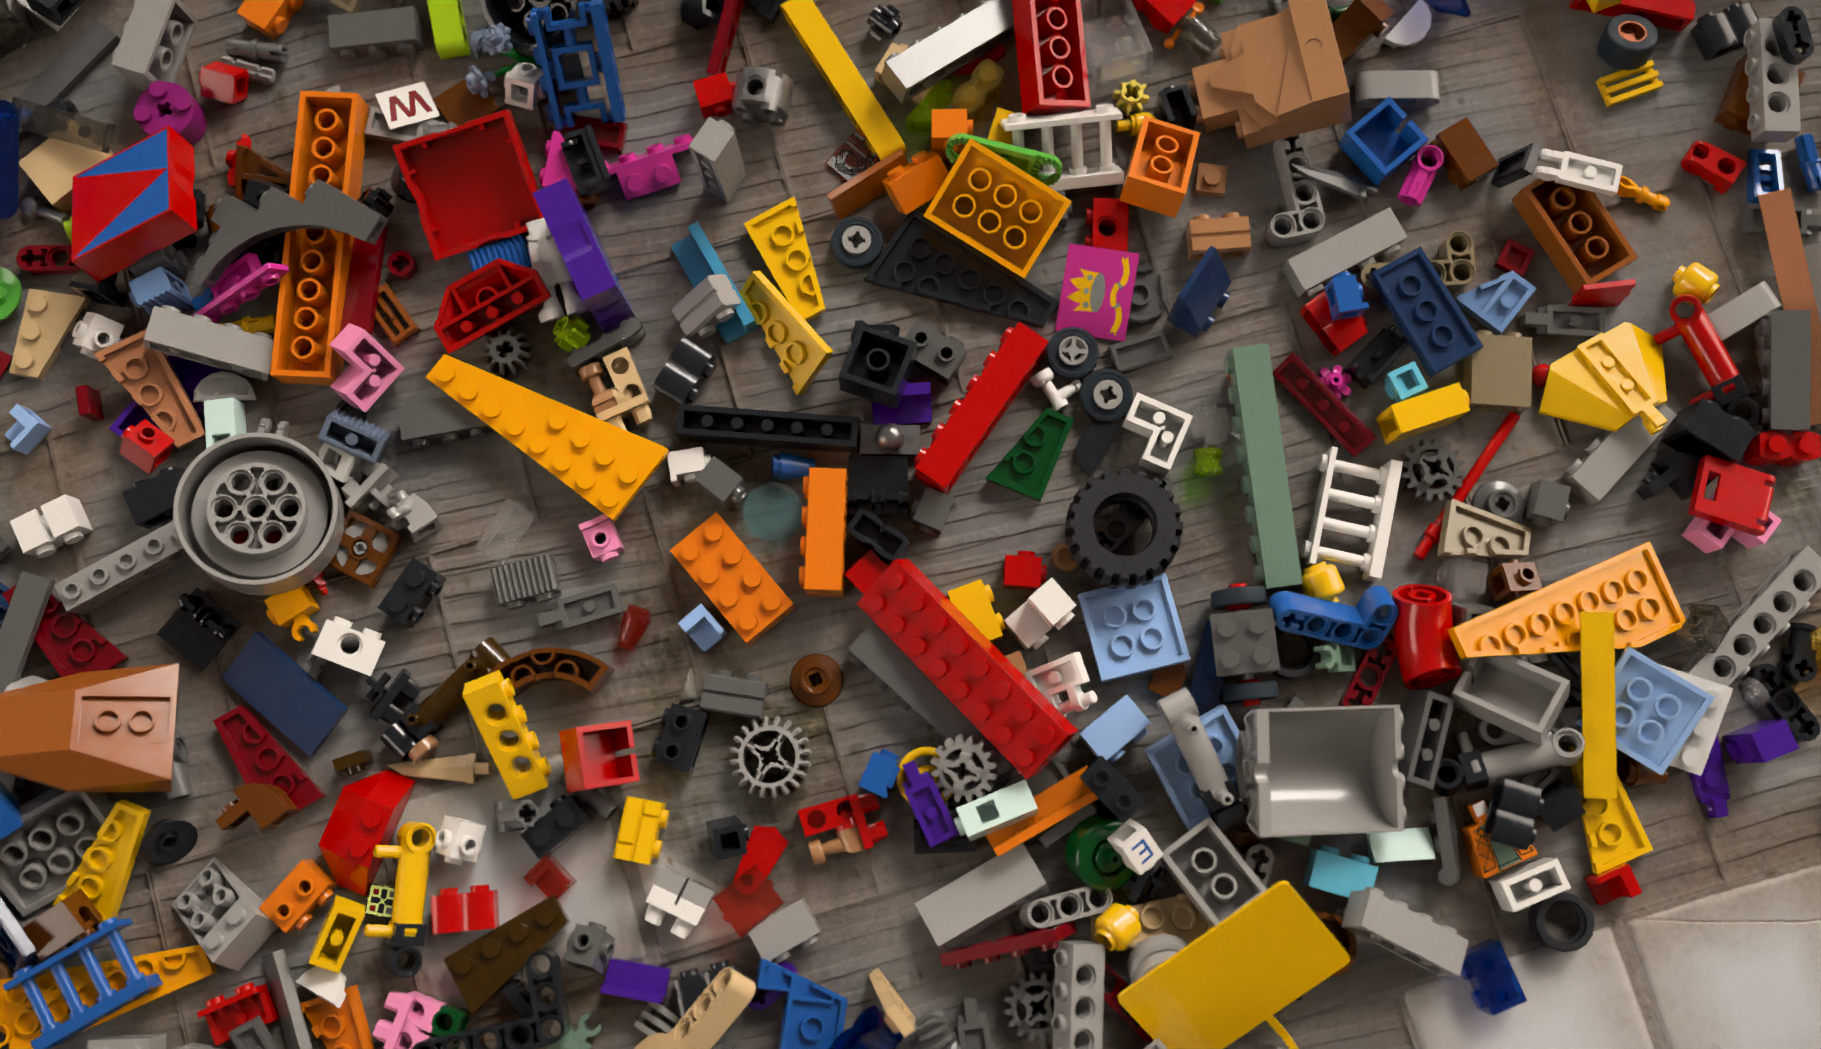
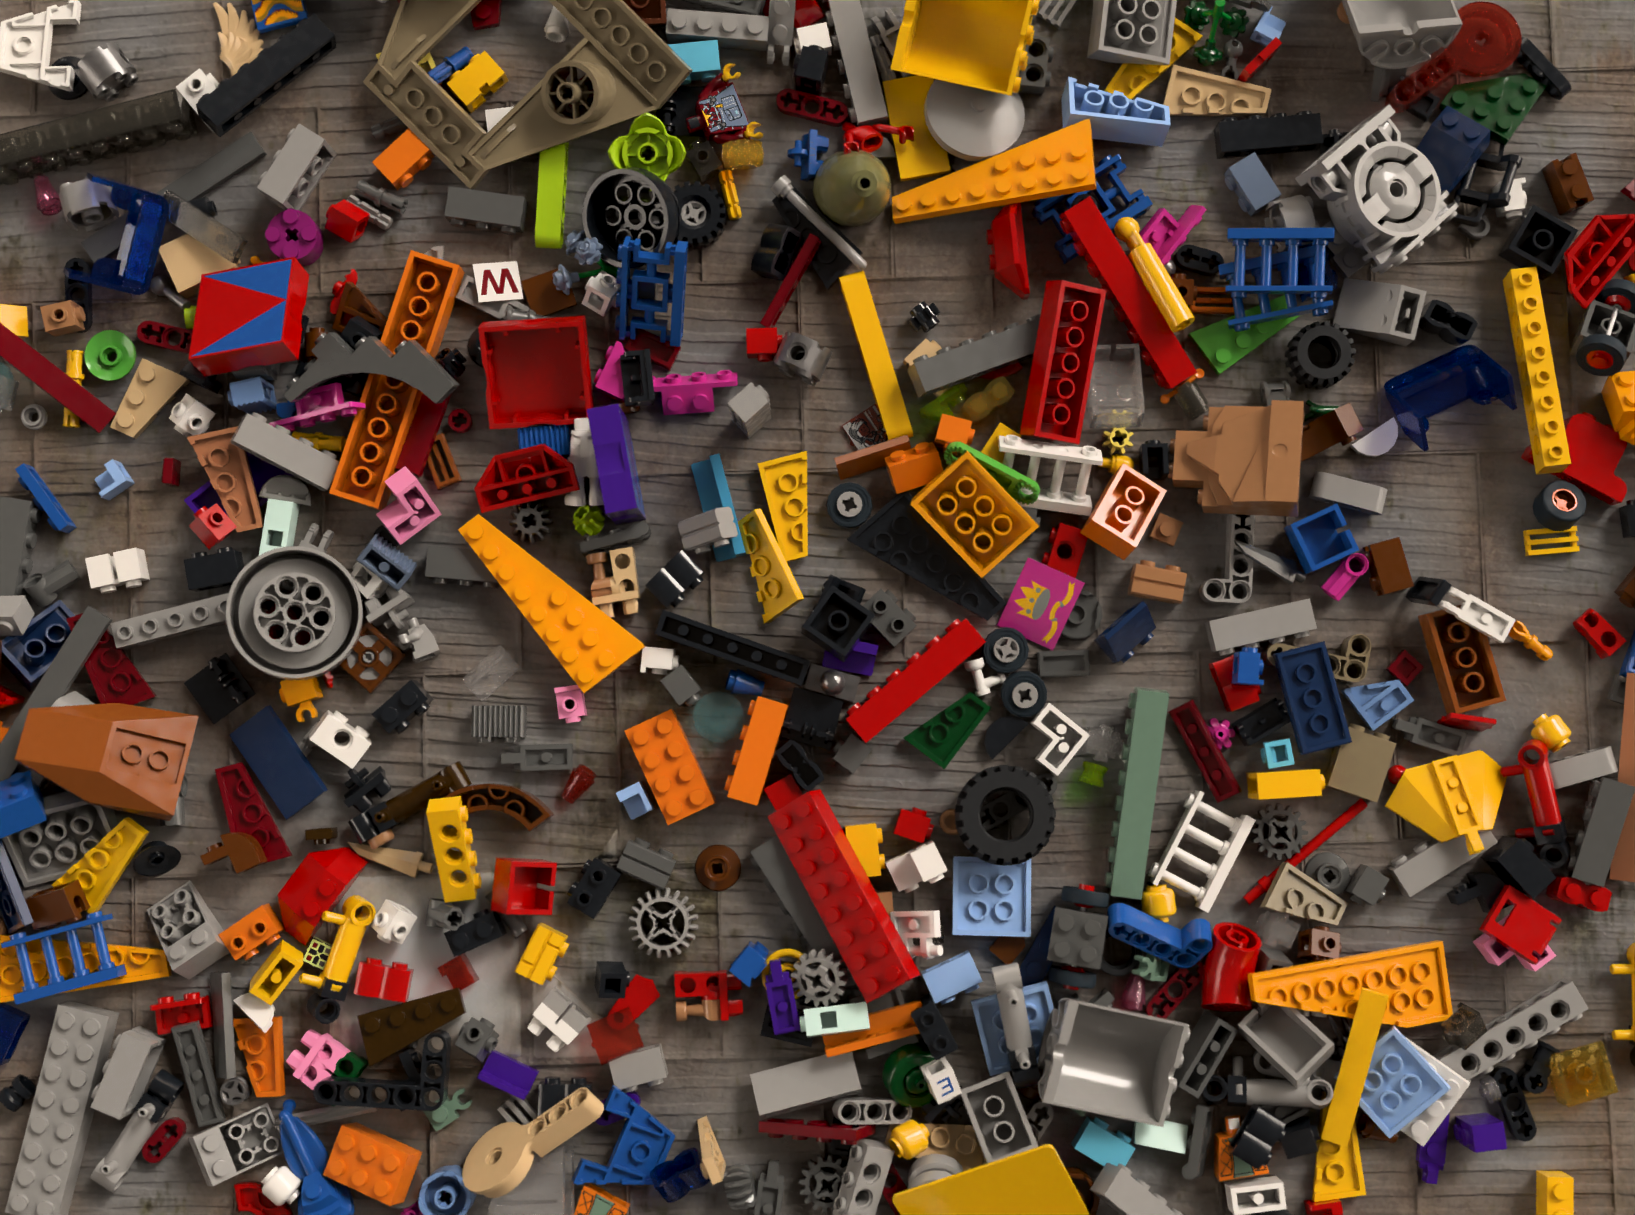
camera: 15 degrees right, 5 degrees up
none -> clear pink cone [1120,973,1146,1011]

